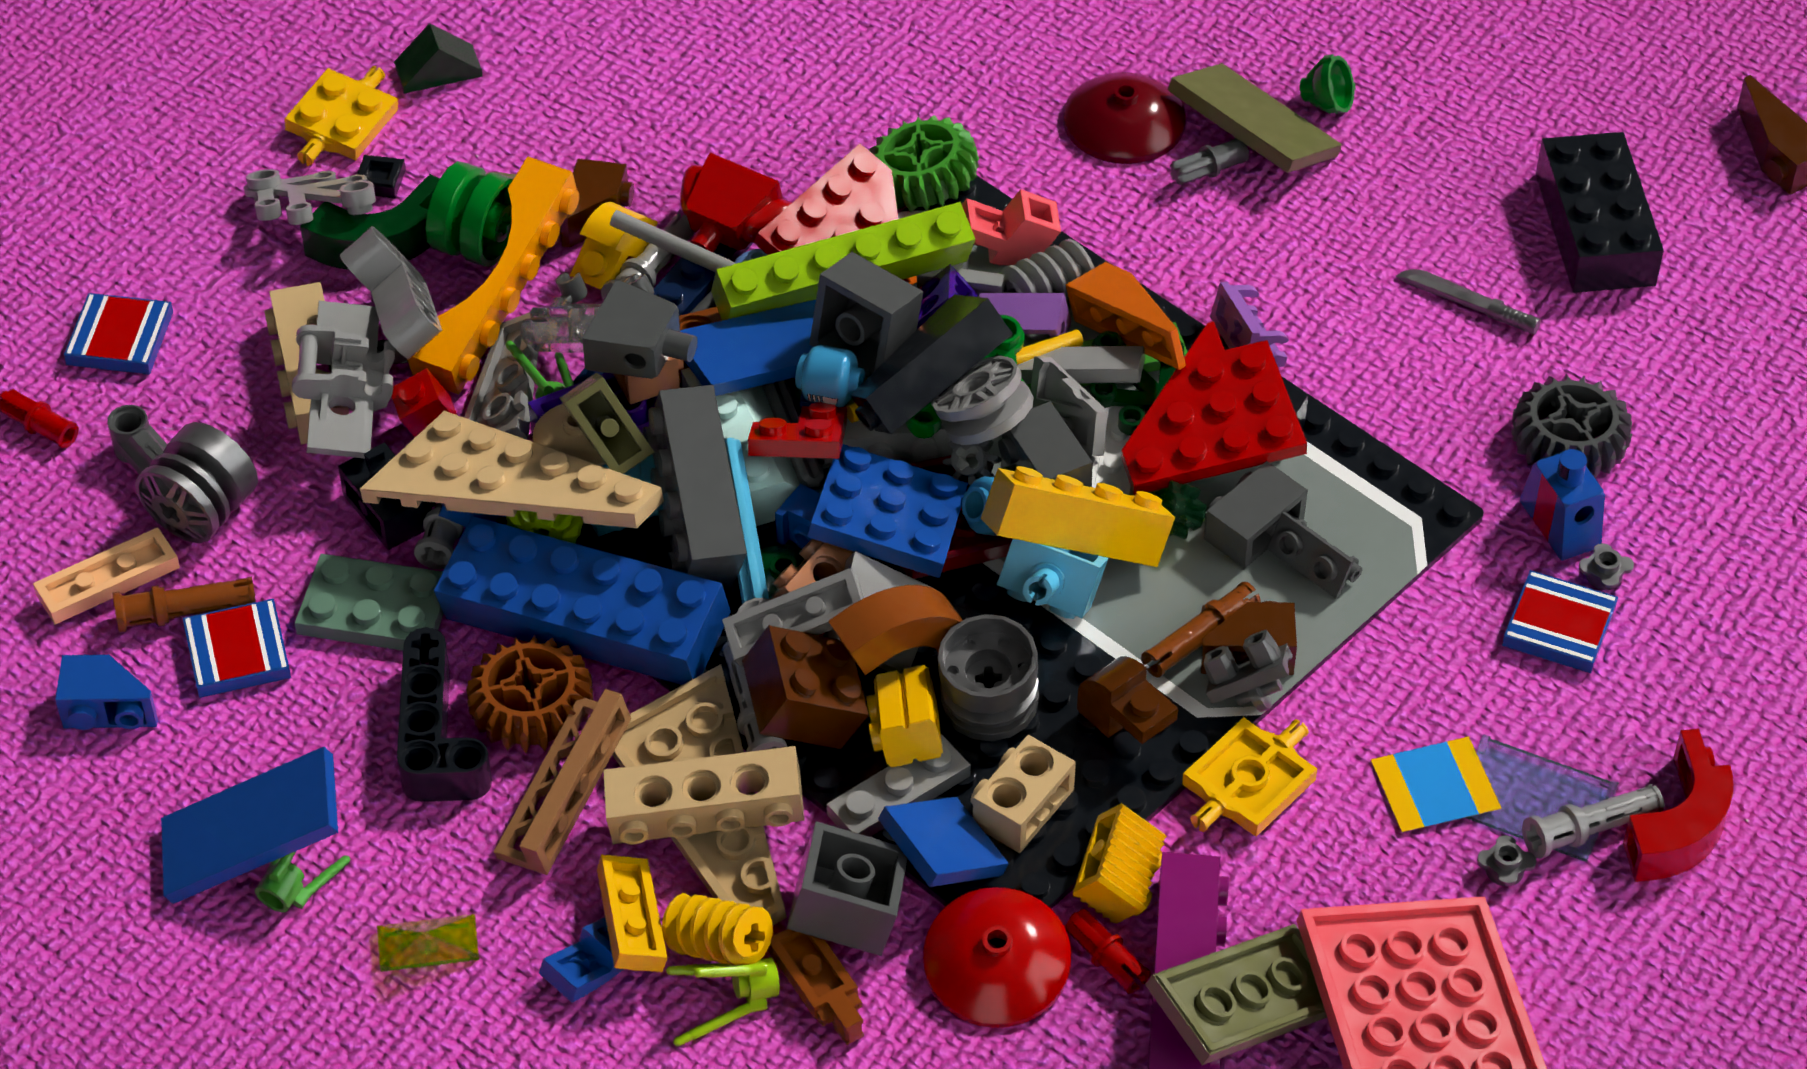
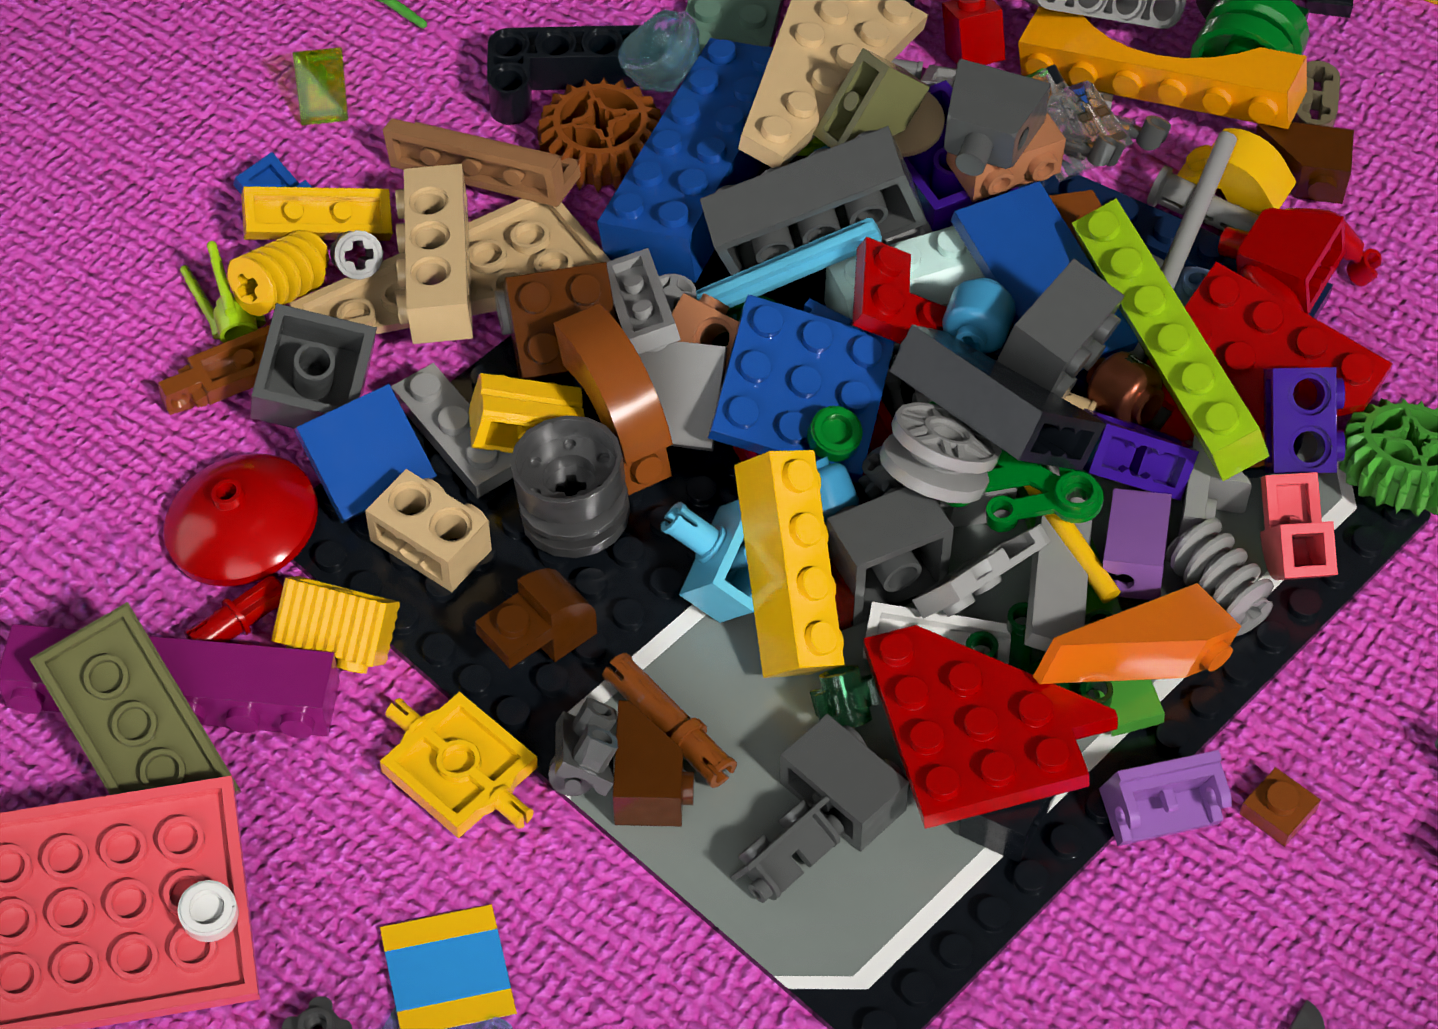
camera: 90 degrees right, 5 degrees up
none -> white tile [178,880,239,942]
none -> light grey bush [330,230,383,280]
none -> clear light blue hair [618,10,700,93]
none -> green tile [807,406,863,462]
none -> dark orange plate [1239,767,1321,847]
none -> dark purple brick [1264,367,1345,474]

